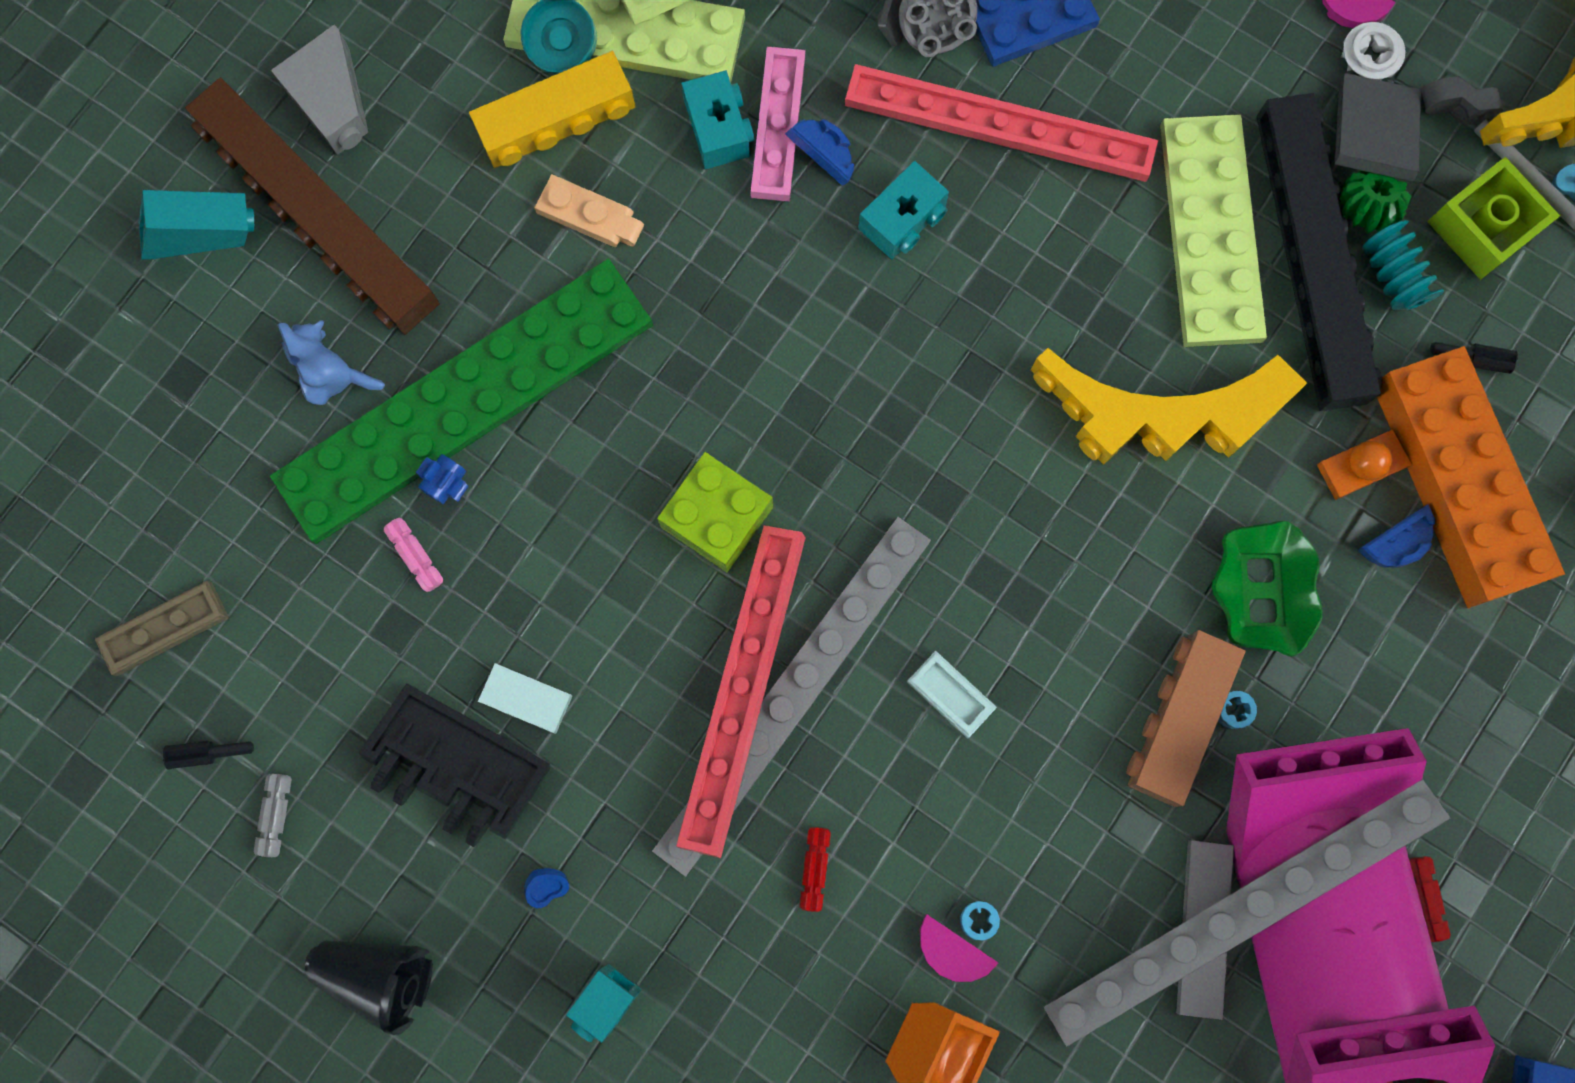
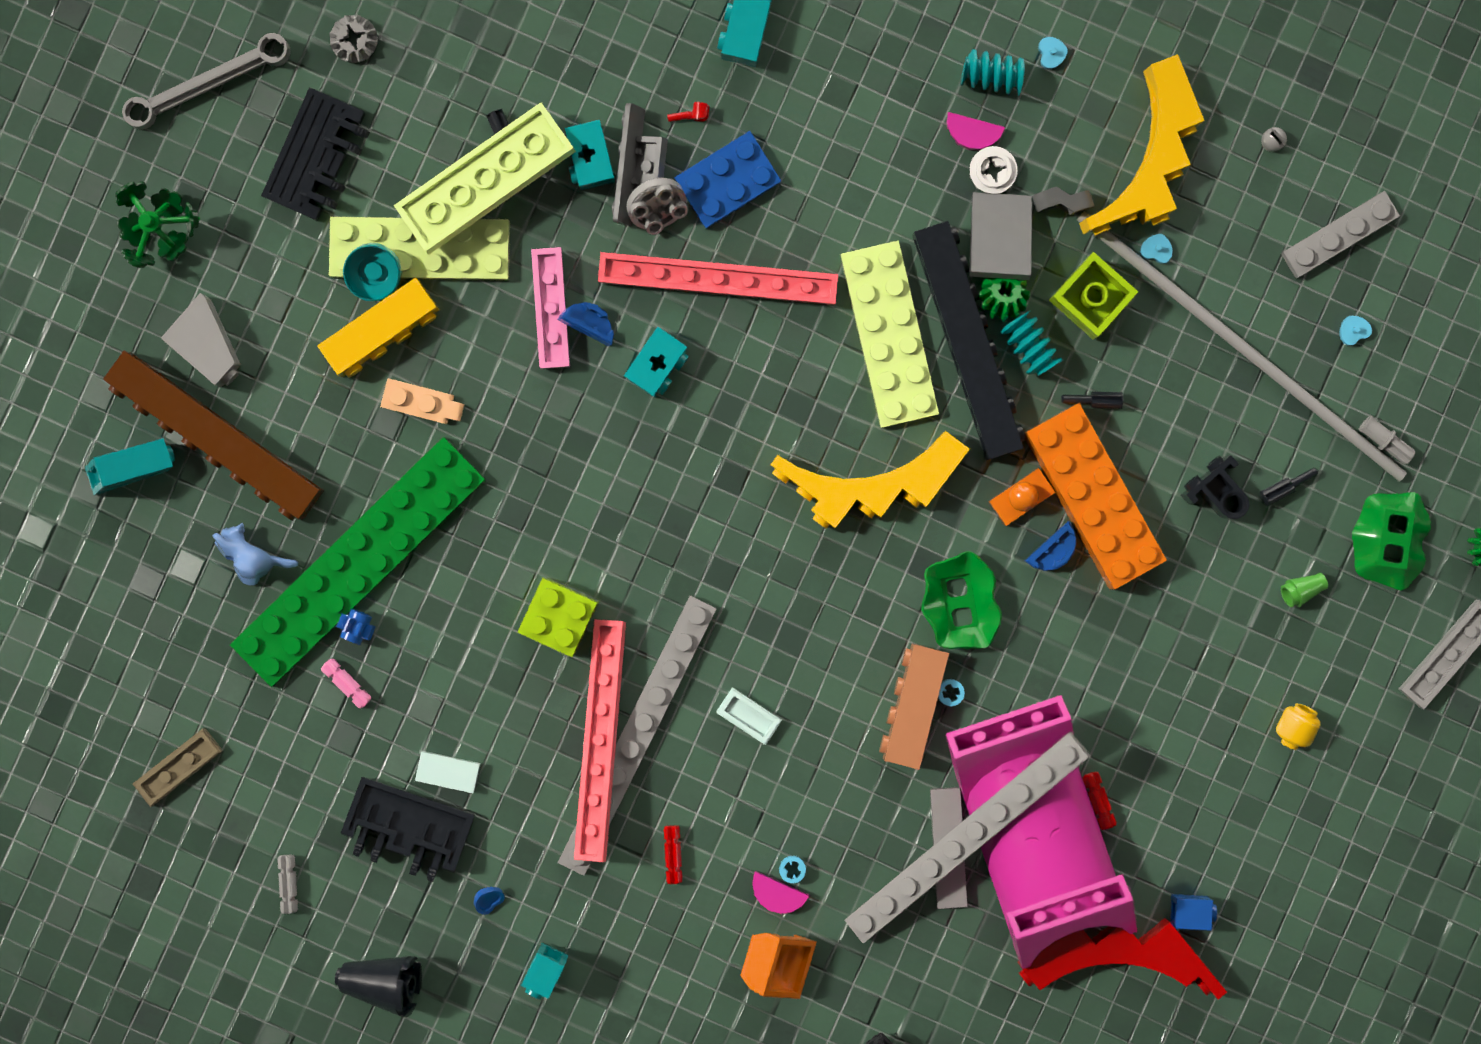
camera: 10 degrees left, 10 degrees up
black axle [163,741,254,770] -> none
teal brick [681,70,754,170] -> none

